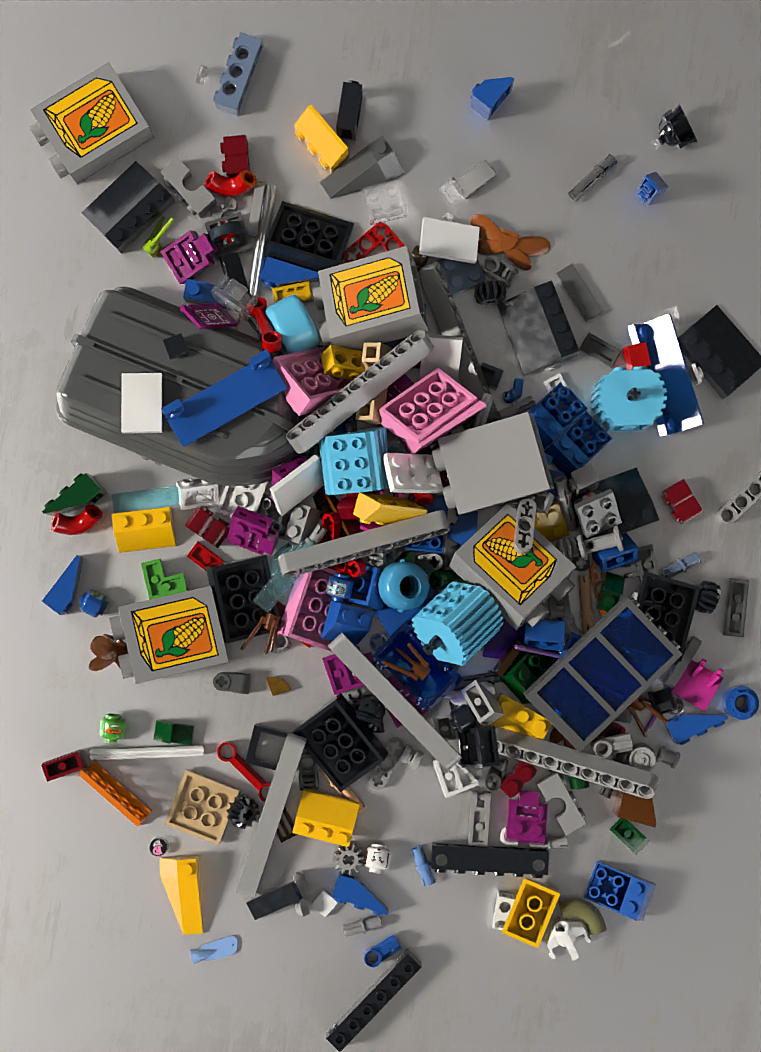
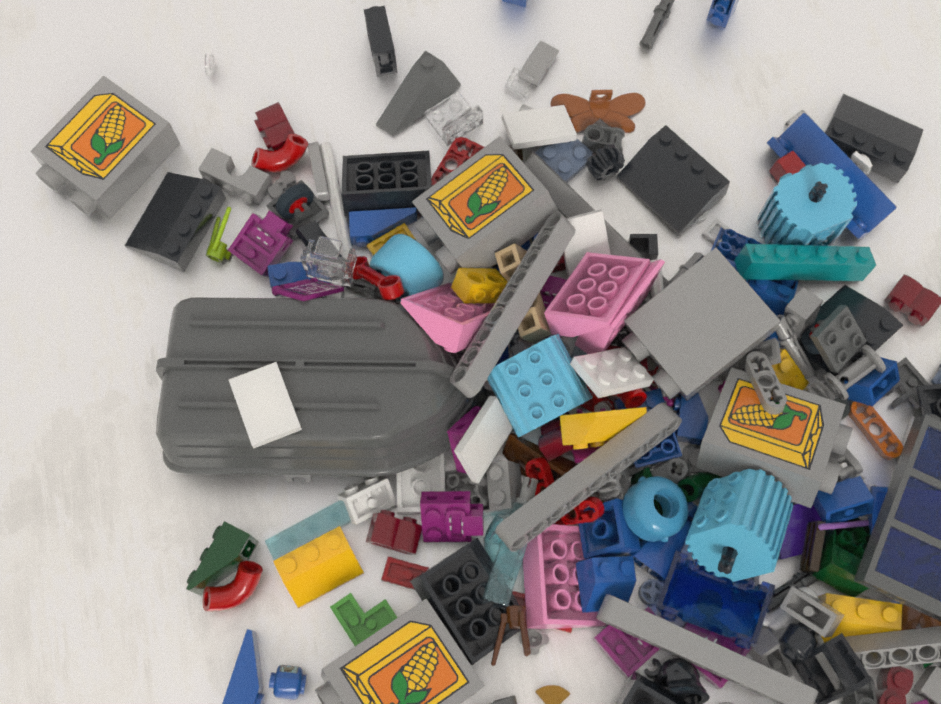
camera: 25 degrees left, 15 degrees down
blue bracket [161,349,286,447] -> none
black tile [163,333,189,360] -> none
sand blue brick [213,32,263,116] -> none
yellow slope [294,105,349,173] -> none
blue head [327,573,354,602] -> none
reddish brown plant [382,643,431,681] -> none
blue arm [502,378,524,403] -> none
dark grey tile [556,264,603,322] -> none
light nougat pin [578,575,595,633] -> none
dark grey tile [579,332,622,368] -> none
dark green slope [595,572,625,612] -> none
none -> teal brick [734,244,876,281]

